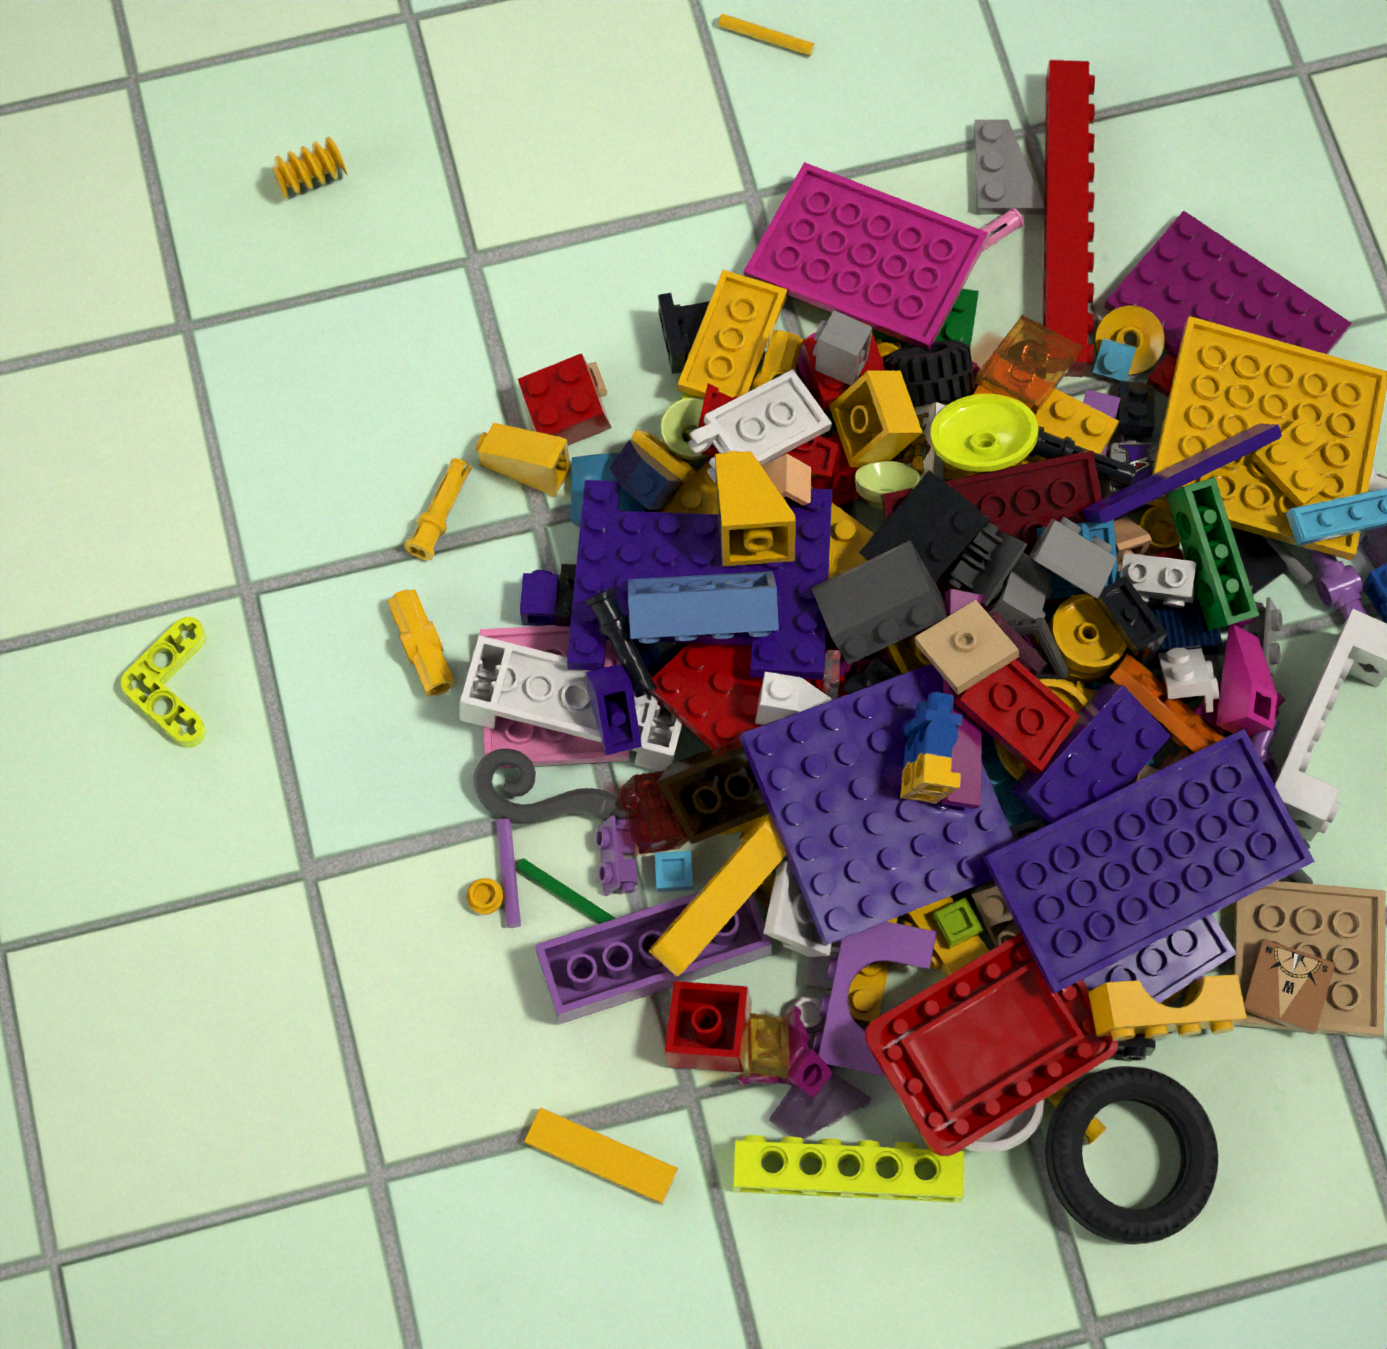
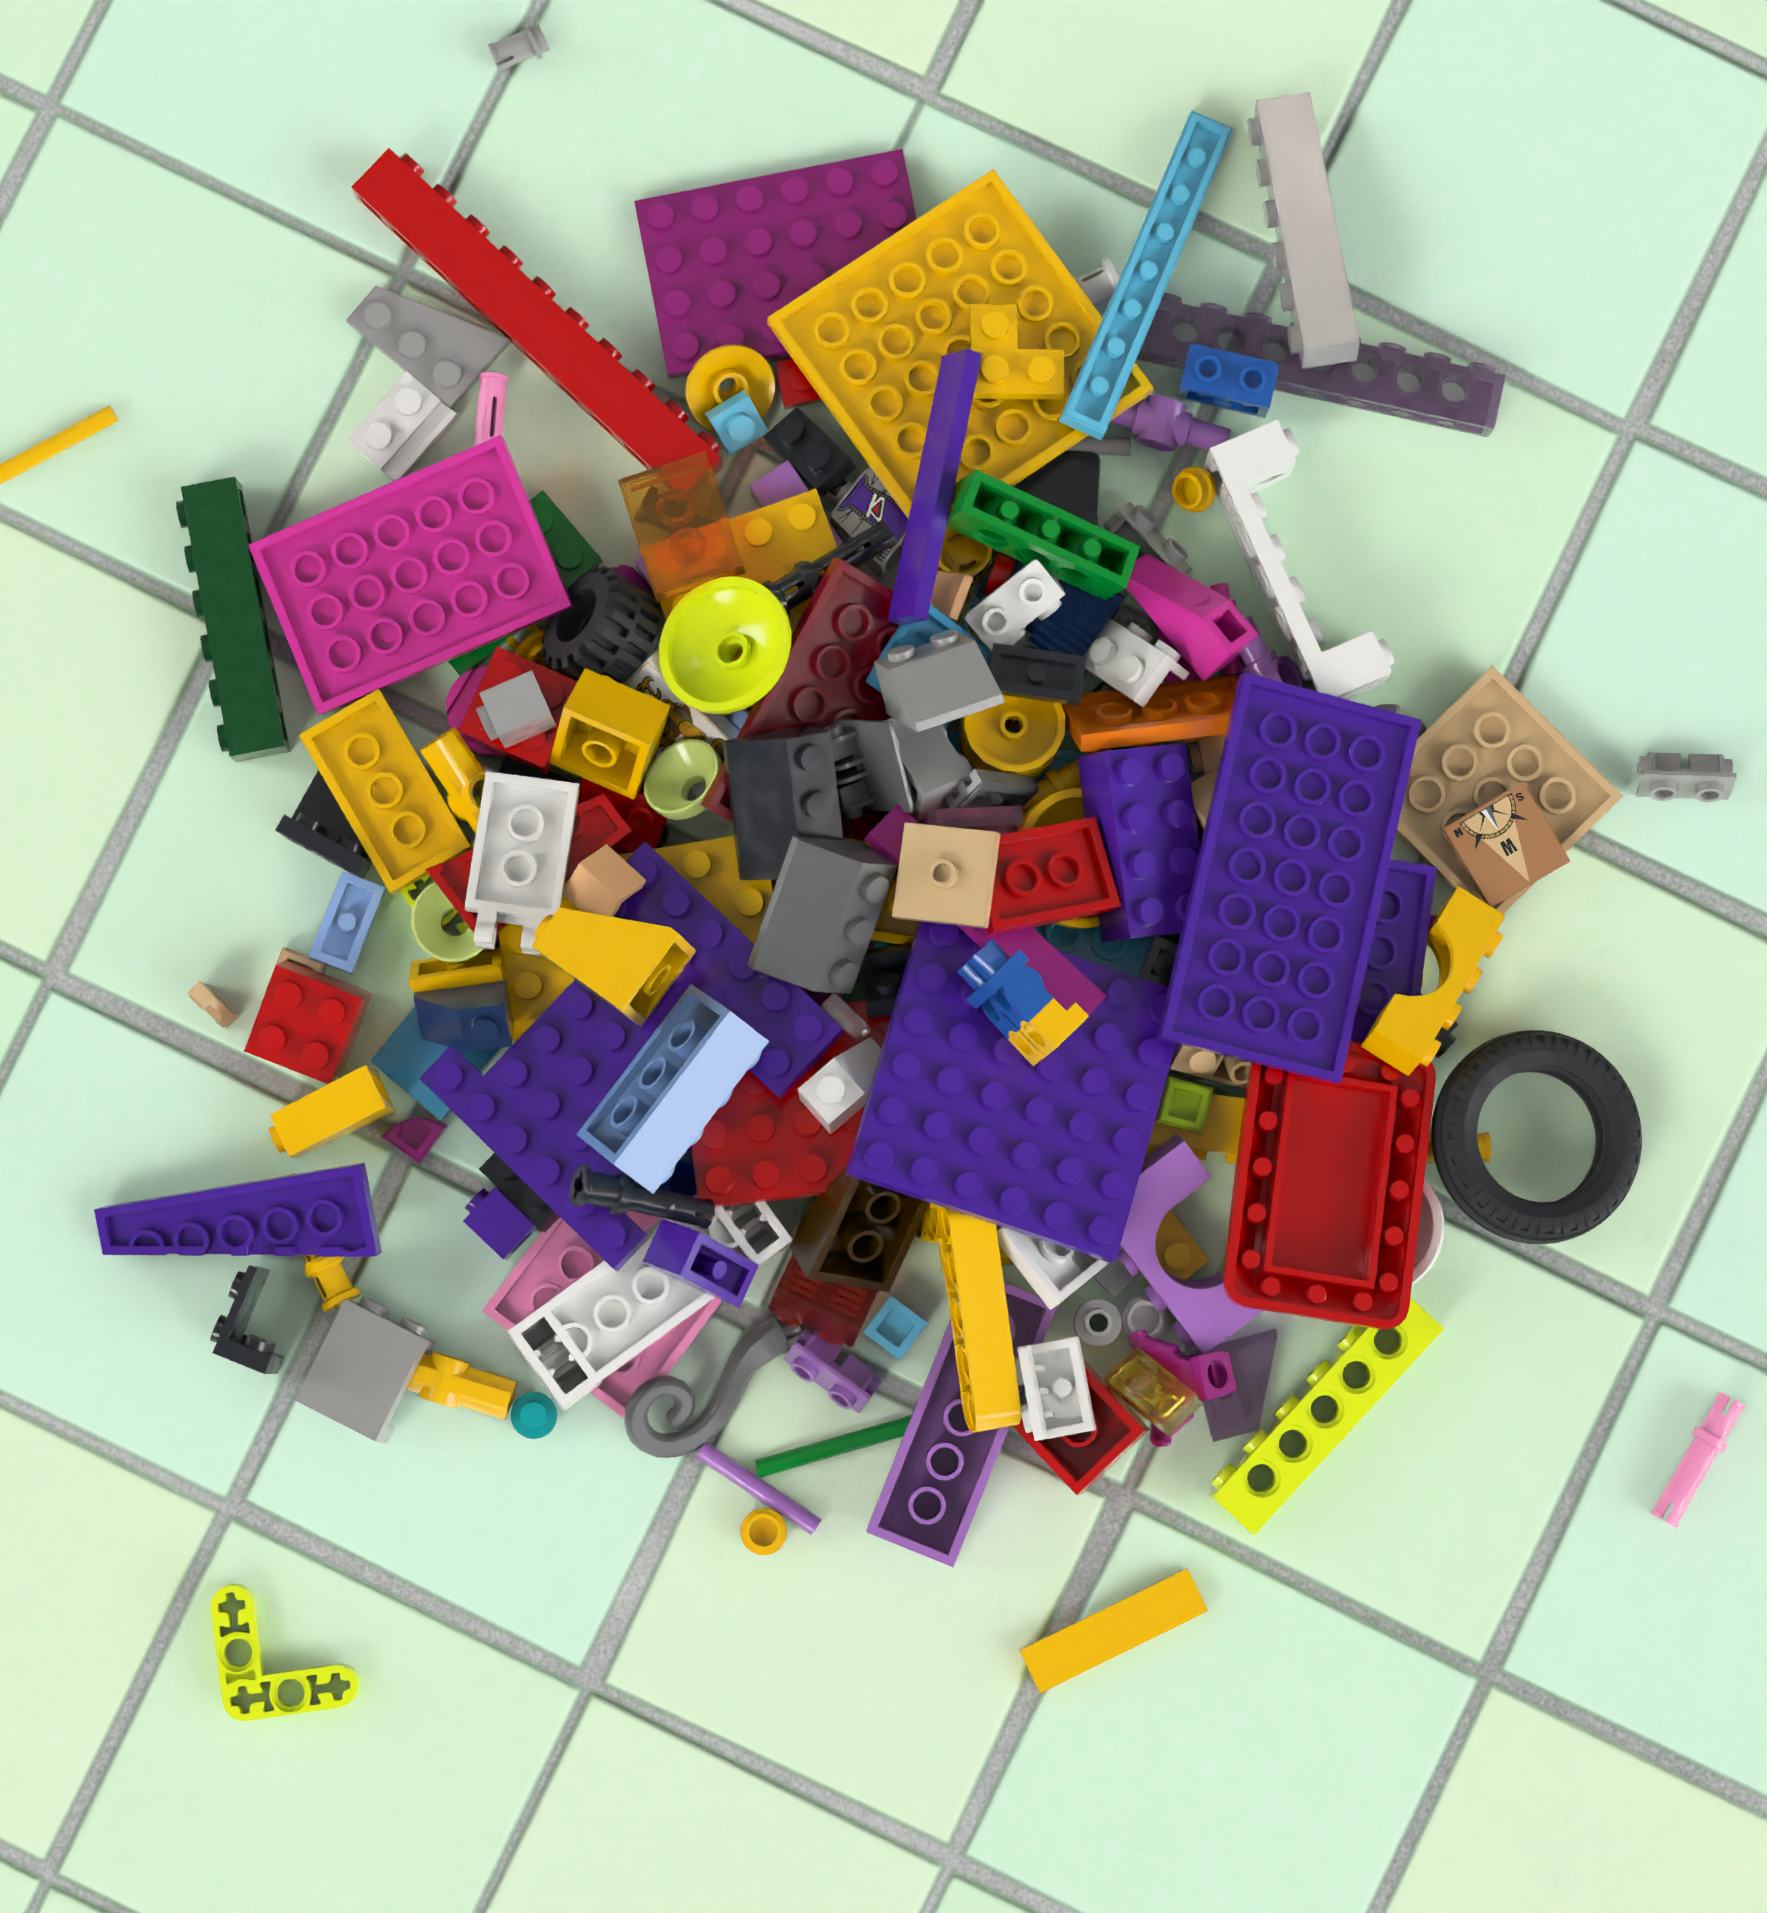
camera: 50 degrees left, 15 degrees up
none -> dark purple wing [94,1162,382,1257]
none -> dark green brick [176,476,291,762]
none -> tan tile [188,981,238,1028]
none -> black bracket [210,1265,284,1374]
none -> light grey panel [294,1296,436,1444]
none -> light blue plate [308,871,386,975]
none -> white plate [346,371,458,481]
none -> magenta tile [382,1118,448,1164]
none -> light grey pin [488,24,549,72]
none -> teal plate [511,1392,558,1439]
none -> white bracket [1014,1337,1096,1441]
none -> light grey brick [1073,1299,1122,1346]
none -> yellow plate [1172,466,1216,513]

